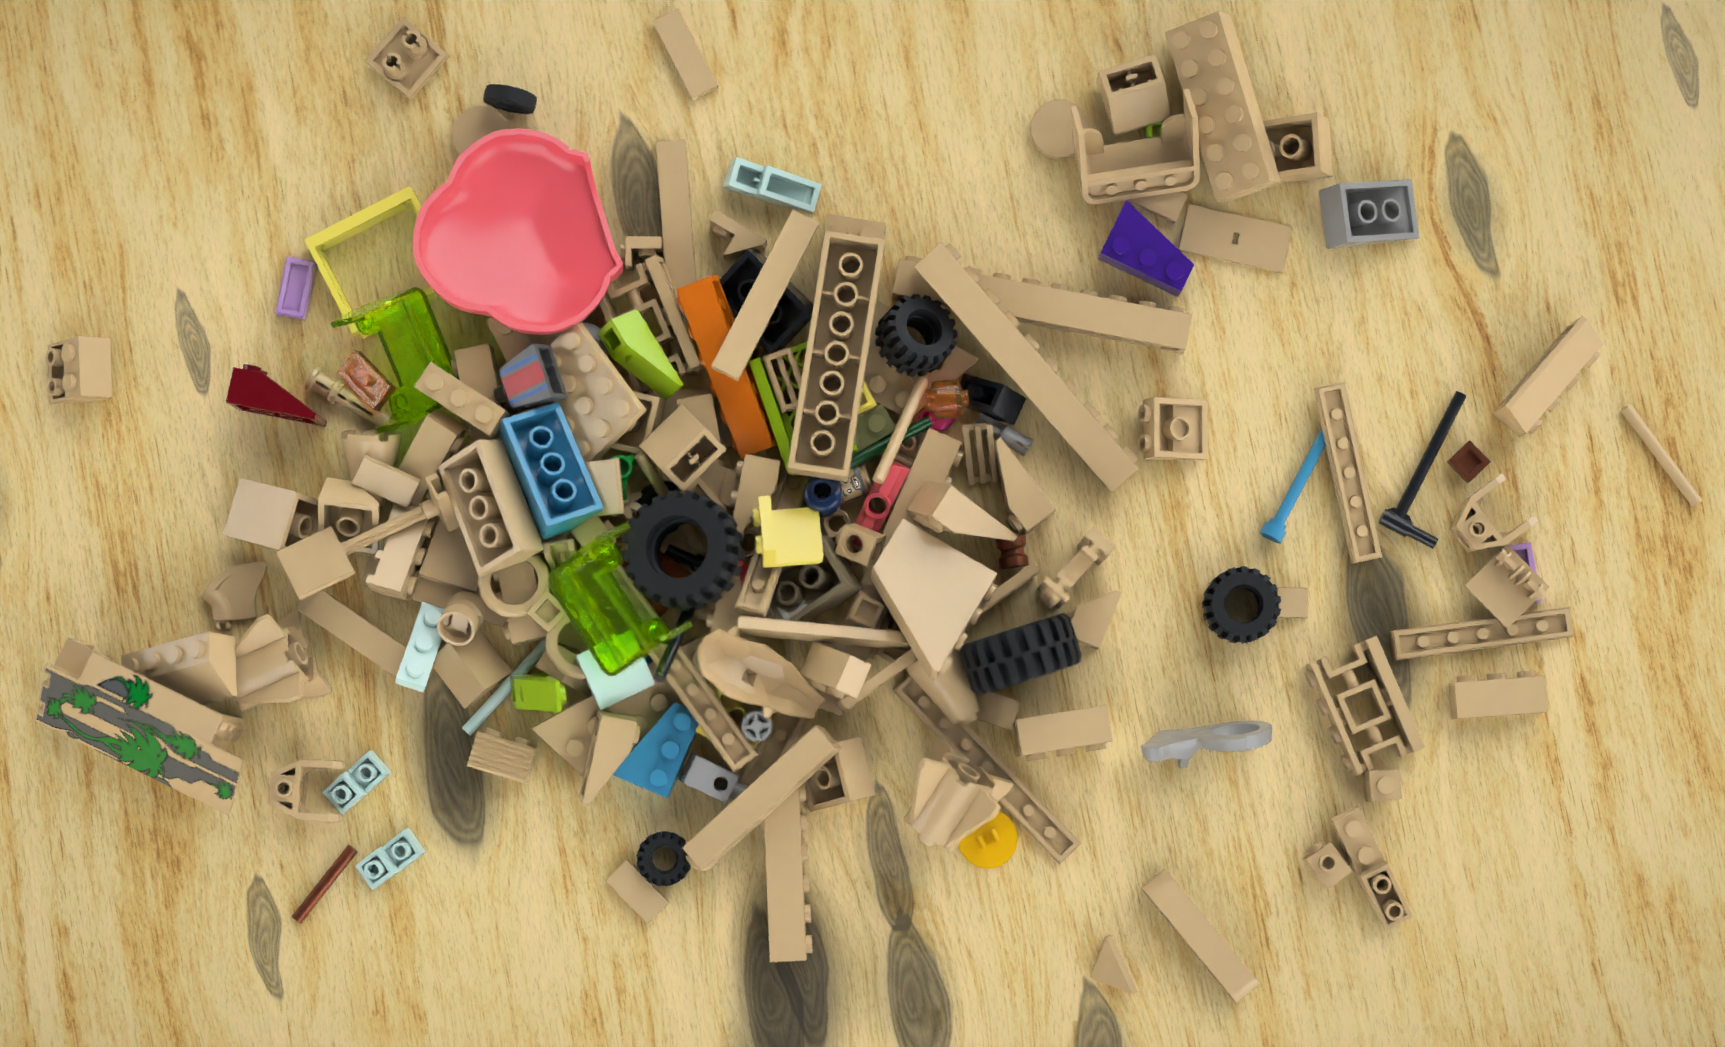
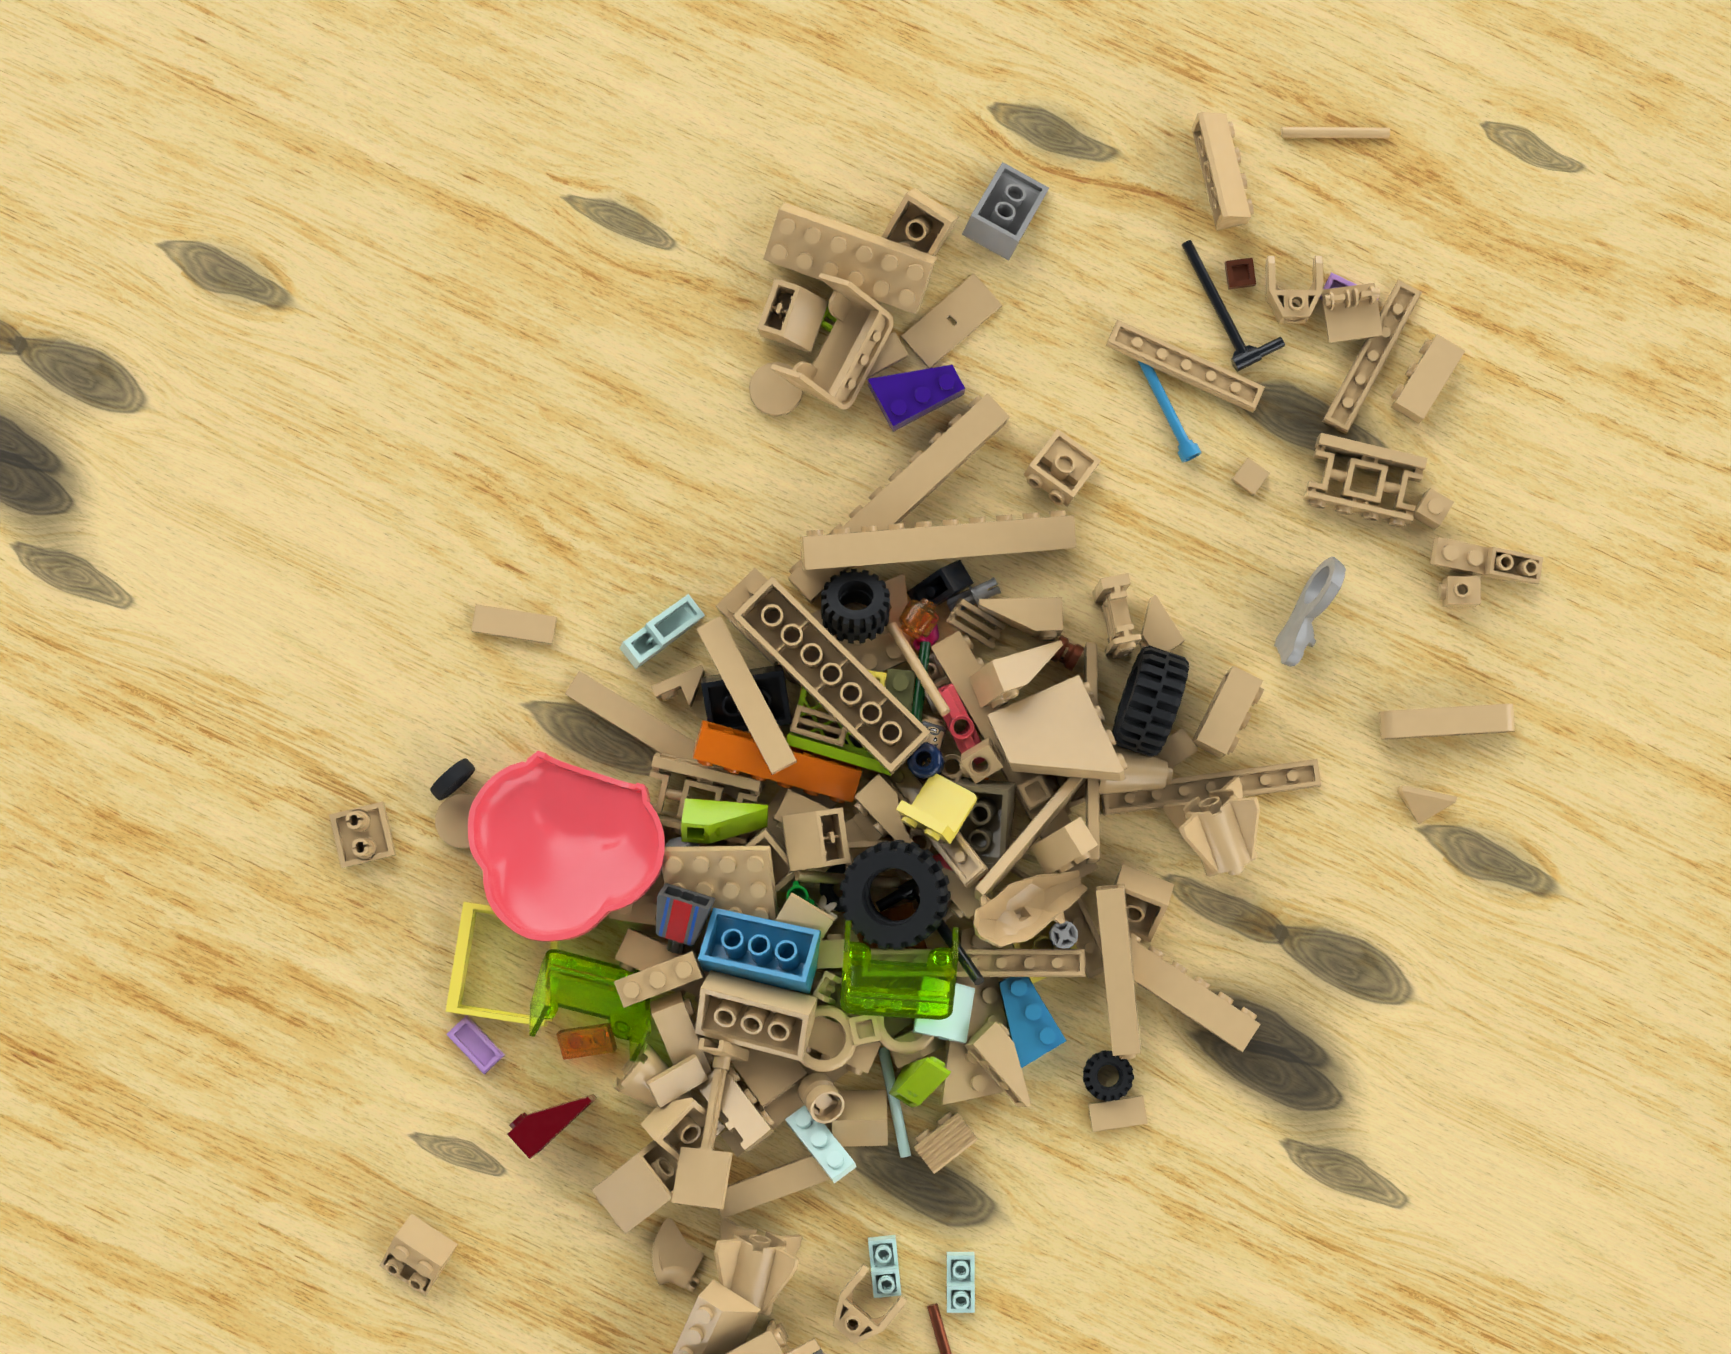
camera: 55 degrees left, 0 degrees up
tan pin [305,366,394,431] -> none
tan bracket [620,236,663,270] -> none
light grey torso [678,752,748,803] -> none
yellow piece [959,811,1018,869] -> none
black tyre [1202,566,1281,644] -> none

